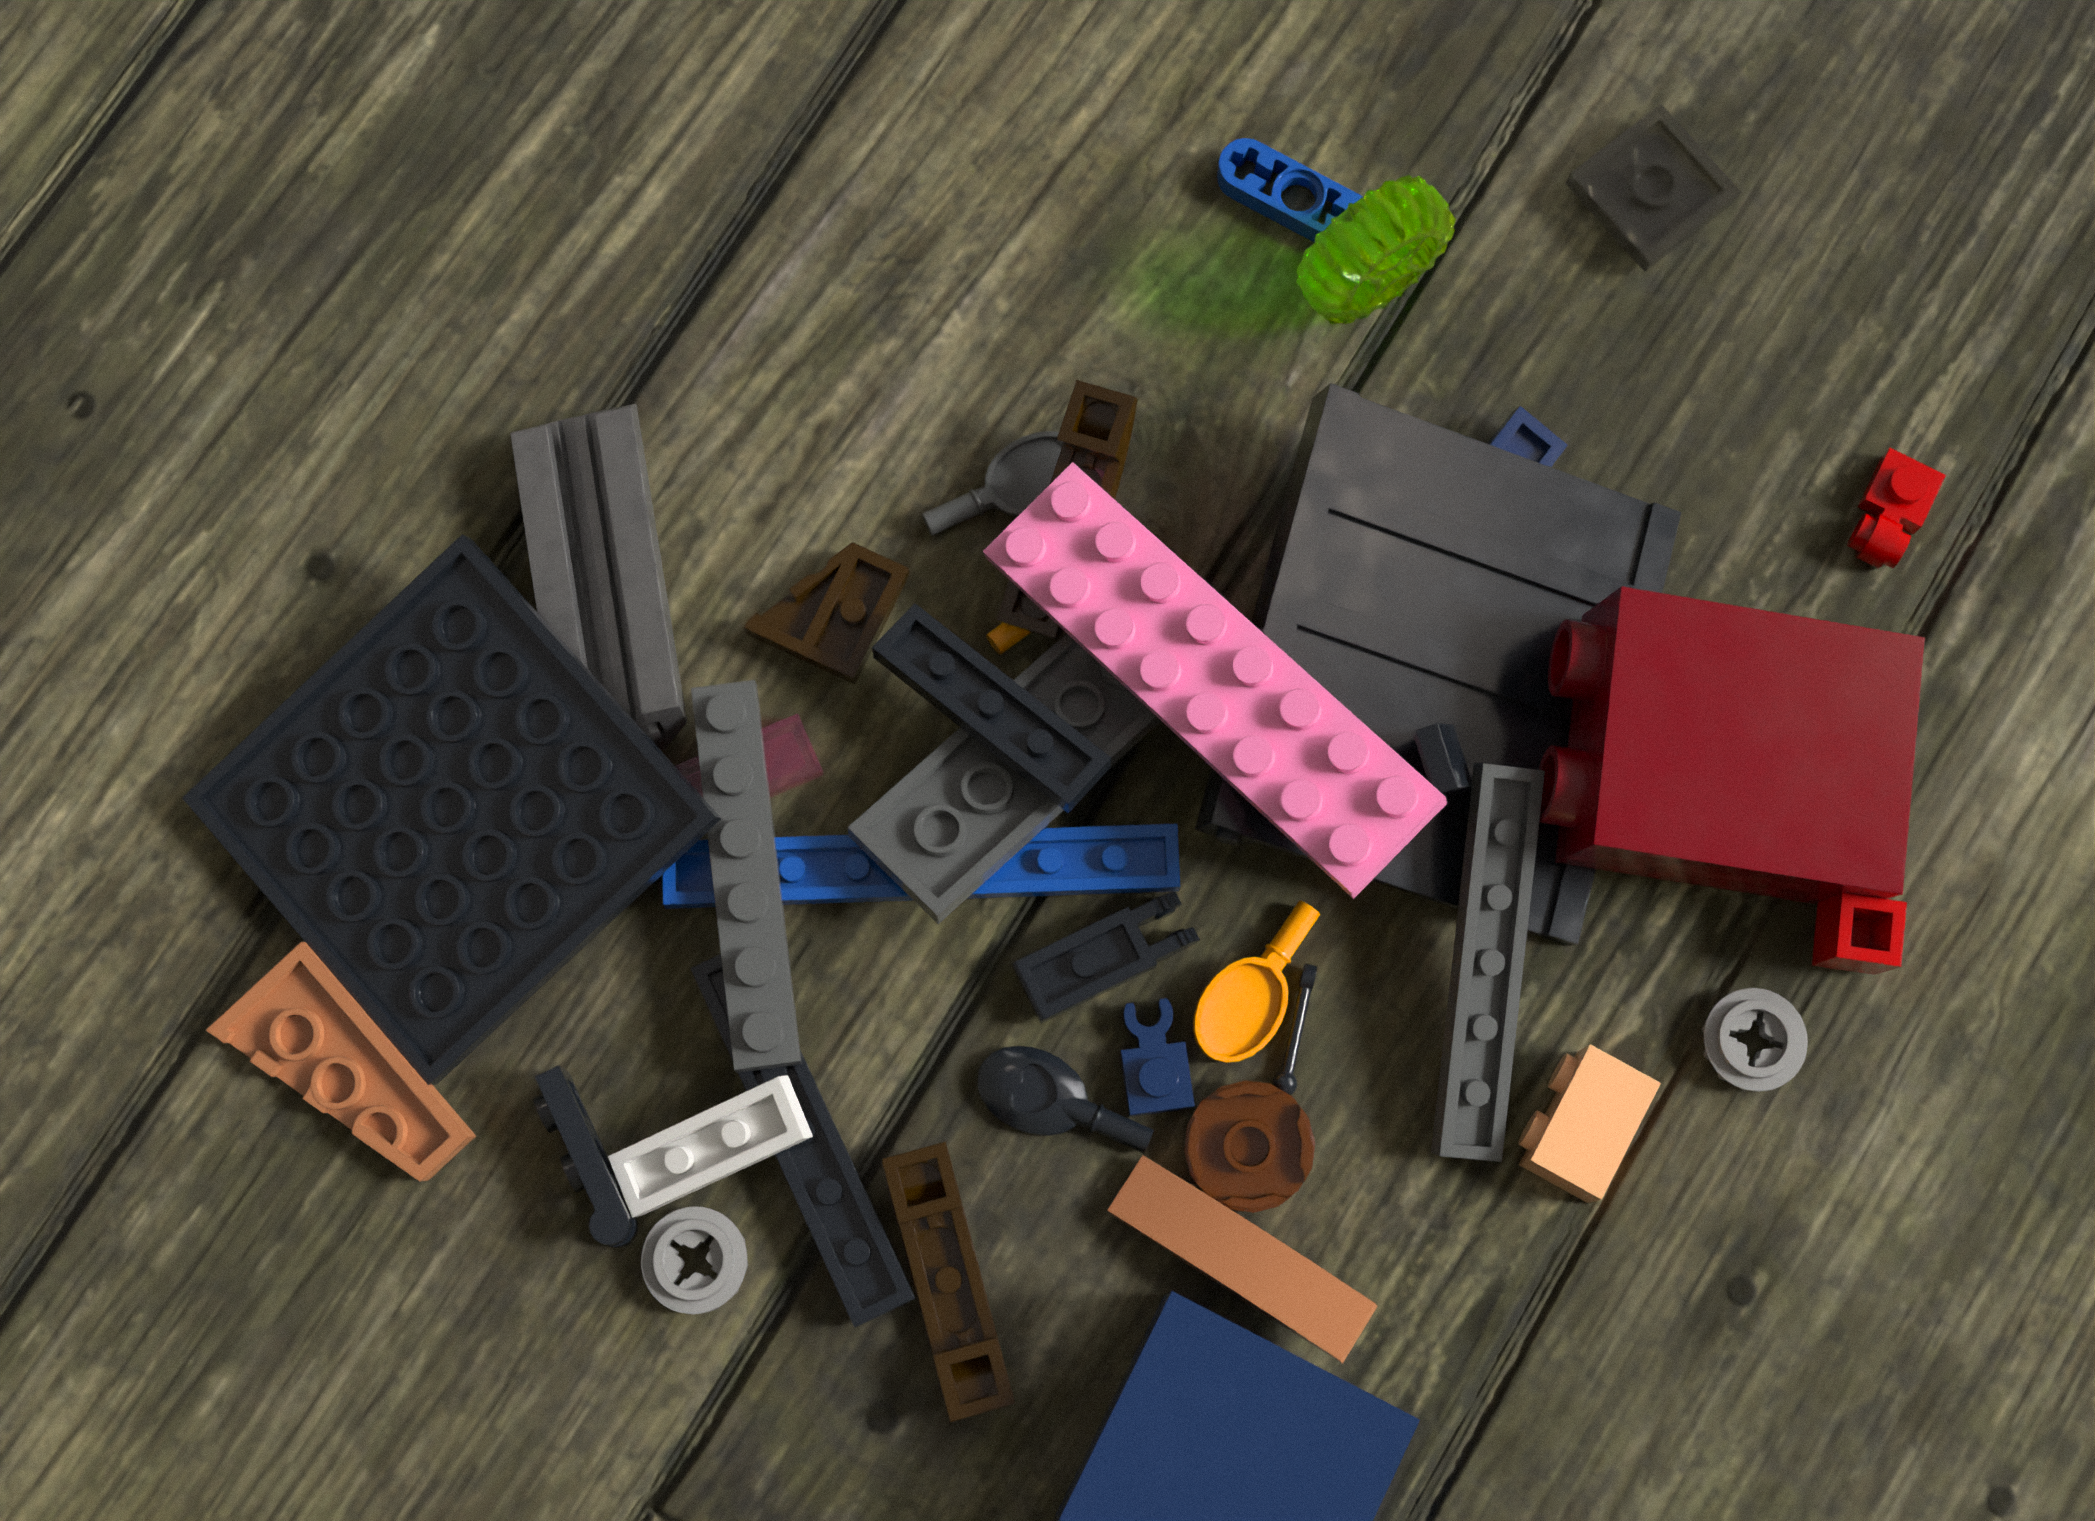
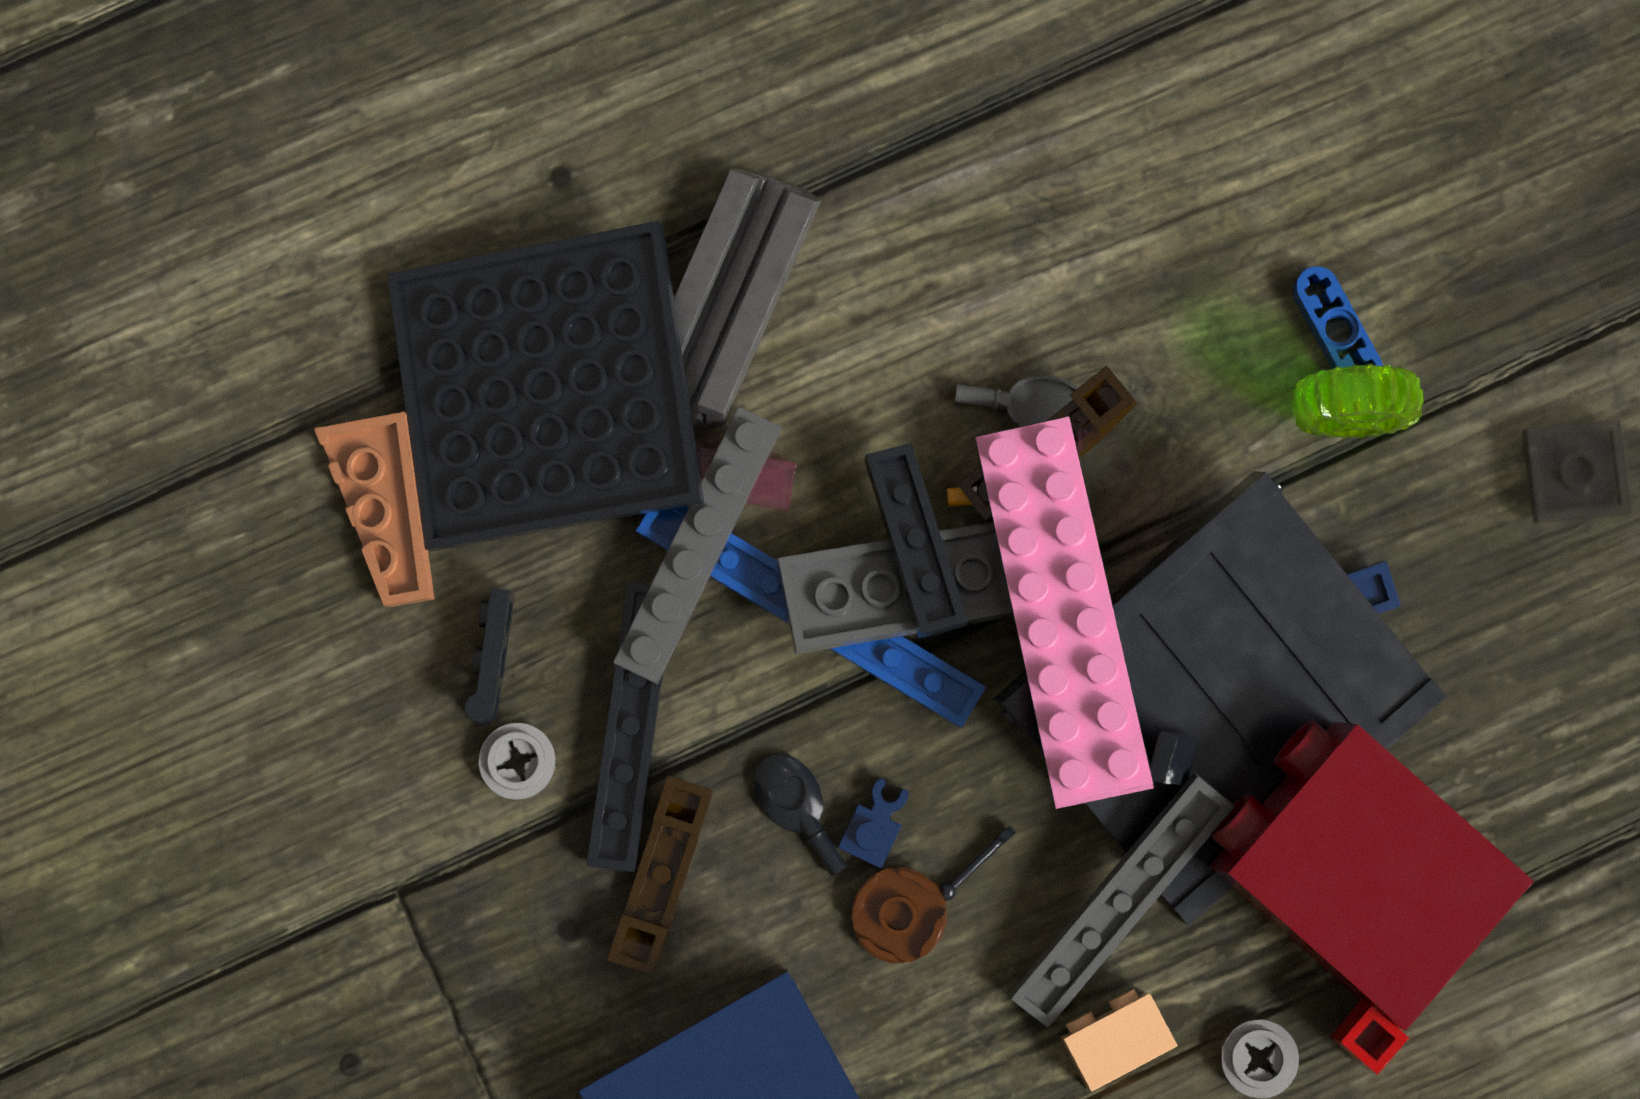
camera: 35 degrees right, 5 degrees up
white plate [608,1075,813,1218] -> none
dark brown wing [744,542,910,684] -> none
black hinge [1012,891,1200,1024] -> none
nougat slope [1107,1155,1378,1364] -> none
light orange piece [1193,900,1320,1063] -> none
red plate [1847,448,1946,569] -> none

